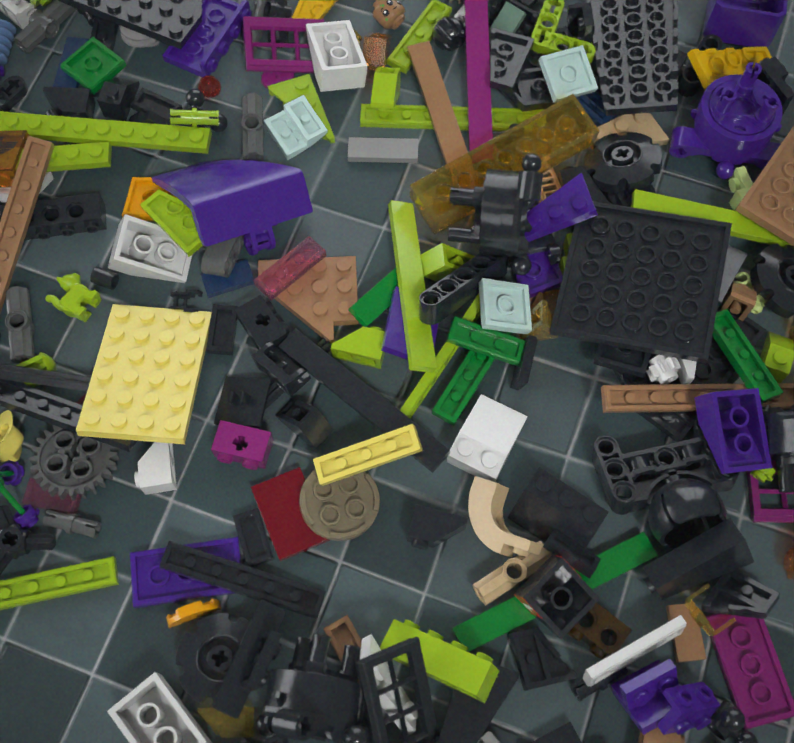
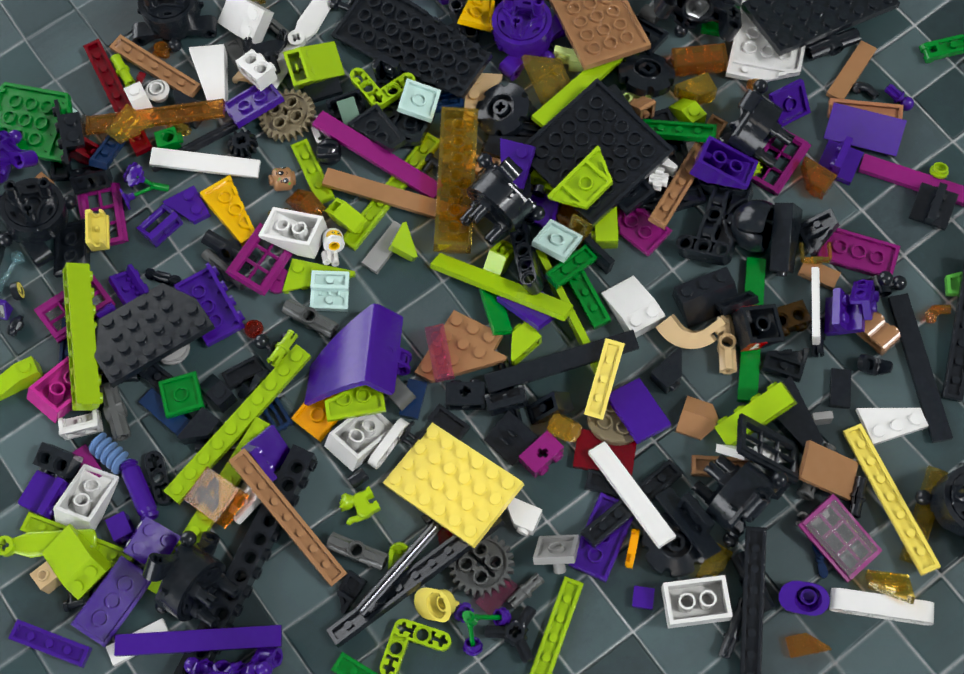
camera: 50 degrees left, 0 degrees up
none -> dark purple bracket [241,425,290,482]
none -> dark blue tile [263,397,294,434]
none -> white piece [321,228,345,267]
none -> white beam [368,418,409,469]
none -> lime slope [388,222,418,262]
none -> clear yellow wing [521,55,571,106]
none -> light grey tile [533,534,580,574]
none -> lime wing [547,145,613,210]
none -> clear yellow gear [547,413,582,443]
none -> white tile [588,441,676,549]
none -> lime slope [591,207,618,249]
none -> dark purple tile [608,378,671,444]
none -> magenta tile [617,208,672,257]
none -> dark purple tile [632,586,655,610]
none -> medium nougat slope [675,396,718,441]

